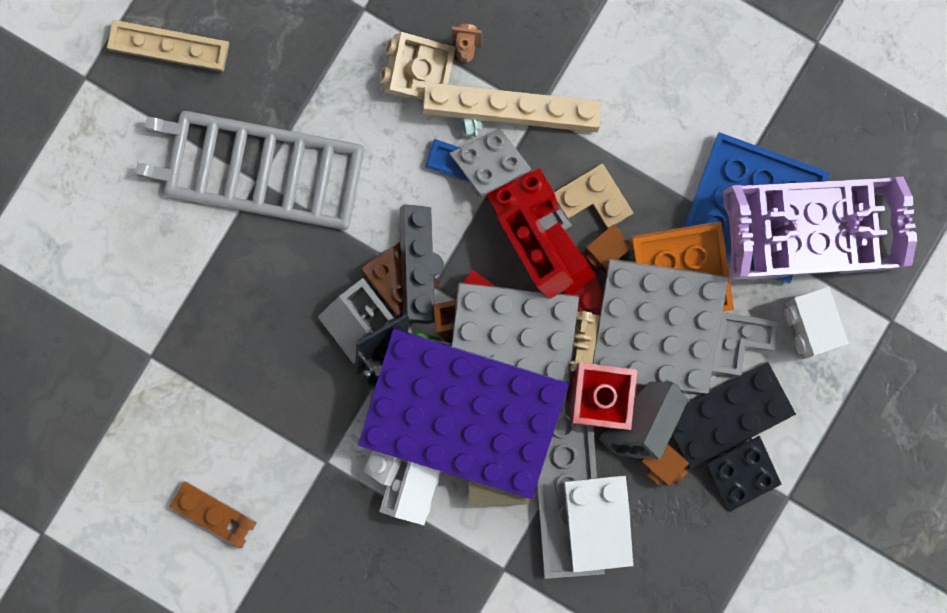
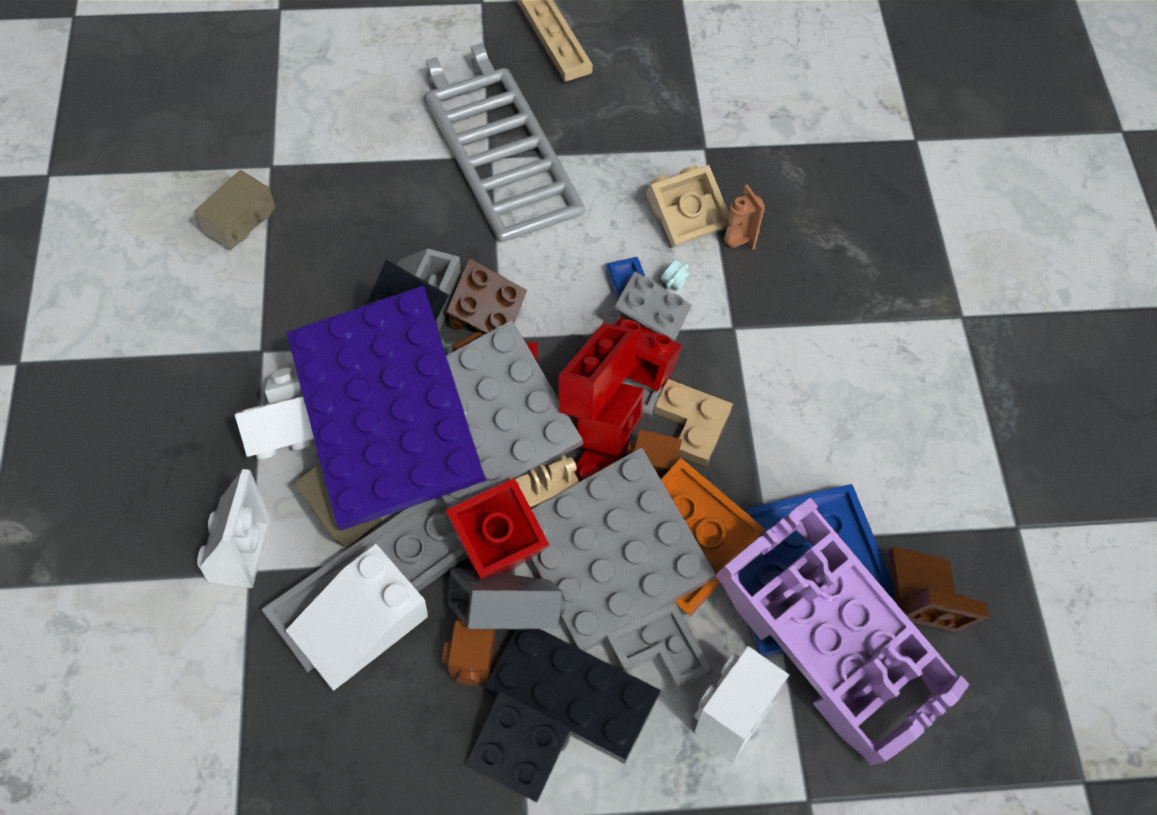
camera: 50 degrees right, 25 degrees down
dark orange plate [170,481,257,549] -> none
hinge [400,204,444,324] -> none
tan plate [422,82,600,133] -> none
none -> dark tan brick [195,169,276,250]
none -> white slope [198,469,271,588]
none -> reddish brown bracket [888,546,989,632]

